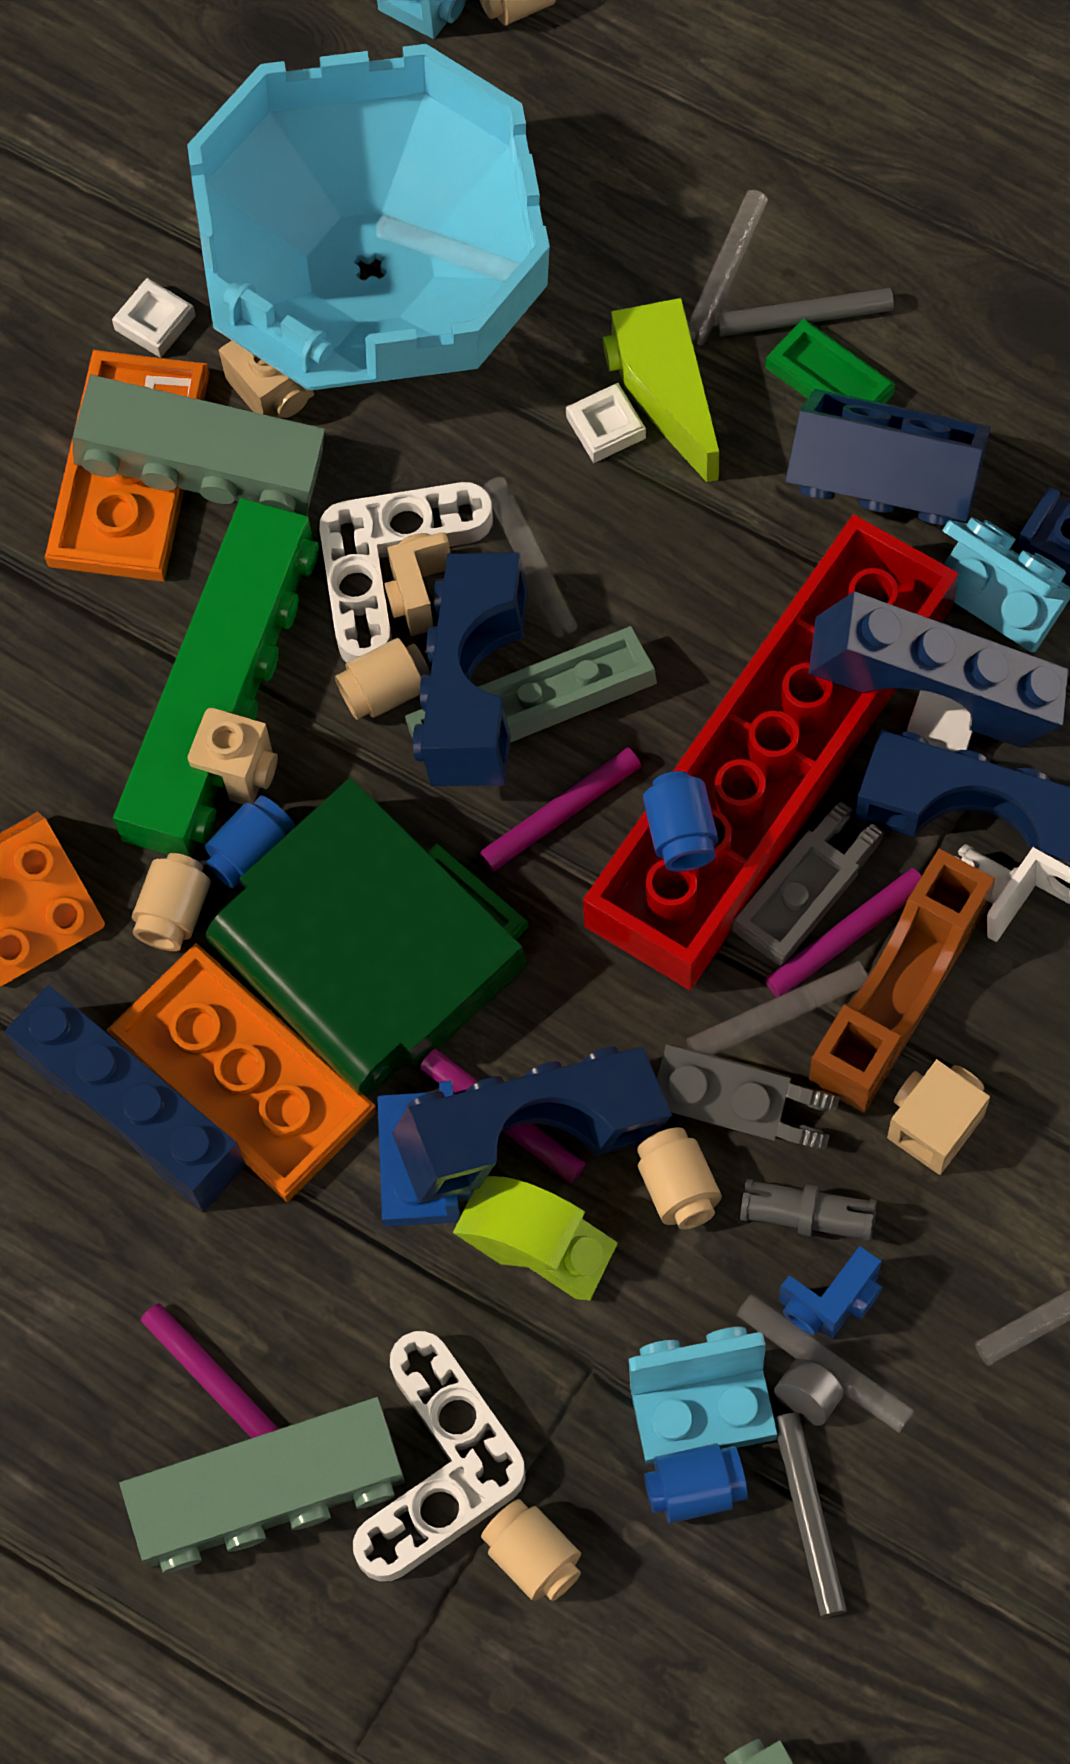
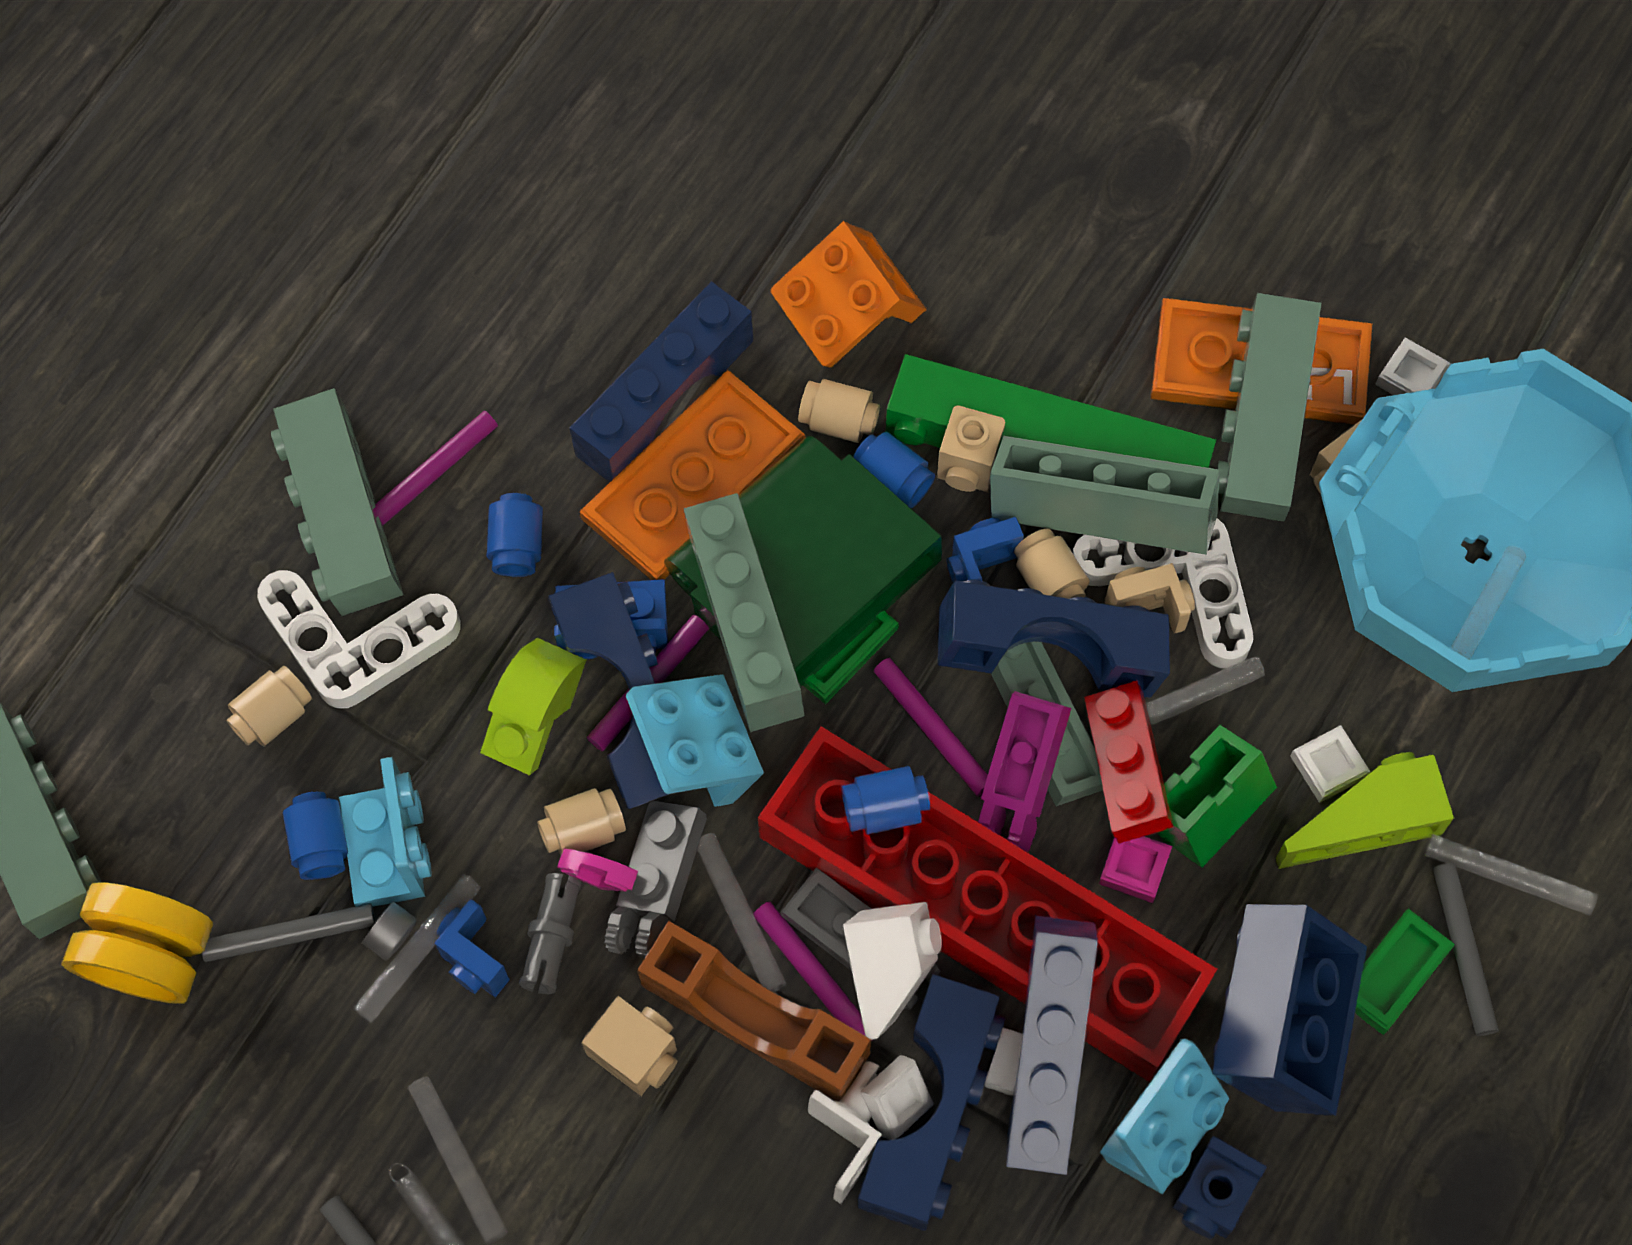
camera: 85 degrees right, 0 degrees up
none -> yellow wheel [61,883,213,1003]
none -> blue brick [487,493,543,577]
none -> dark pink tile [557,849,638,892]
none -> medium azure bracket [626,674,764,807]
none -> sand green brick [683,493,804,732]
none -> white slope [843,902,941,1039]
none -> white tile [861,1055,933,1140]
none -> blue bracket [946,517,1024,583]
none -> magenta hinge [978,691,1072,853]
none -> sand green brick [990,436,1220,555]
none -> plate [1084,681,1174,844]
none -> dark pink tile [1099,836,1172,903]
none -> green brick [1158,725,1277,868]

